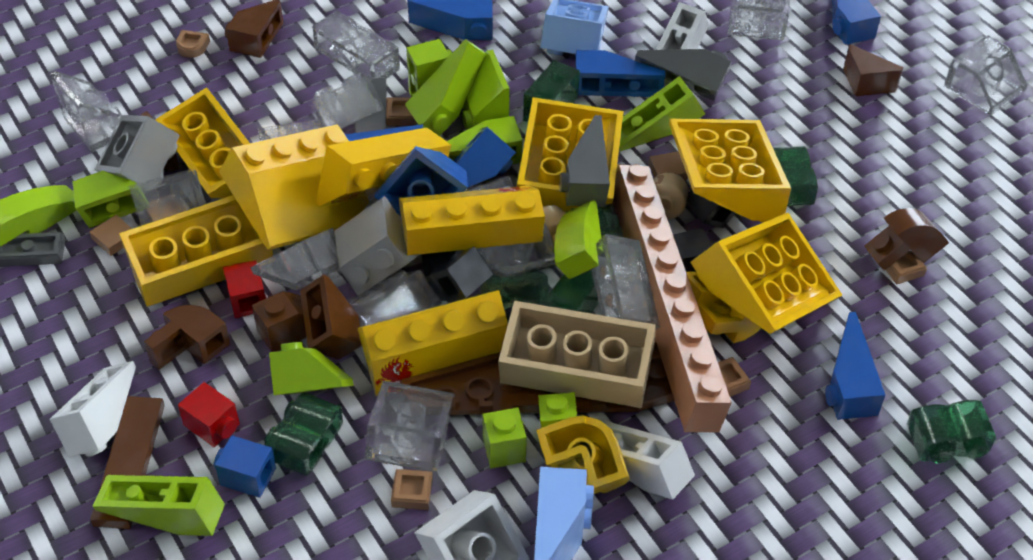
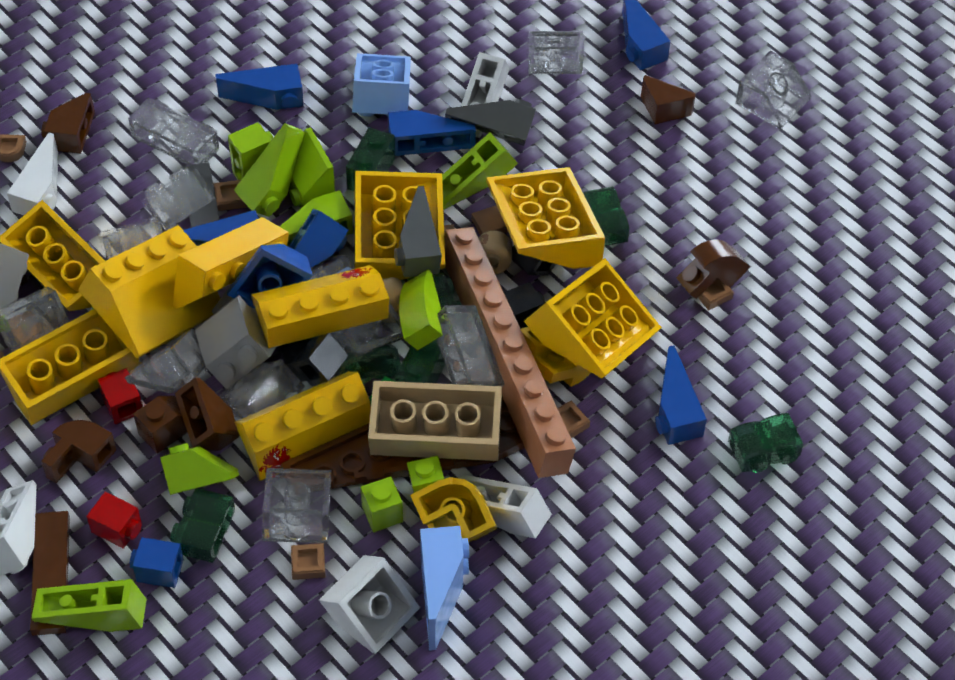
camera: 10 degrees left, 5 degrees up
none -> white slope [7,133,58,215]

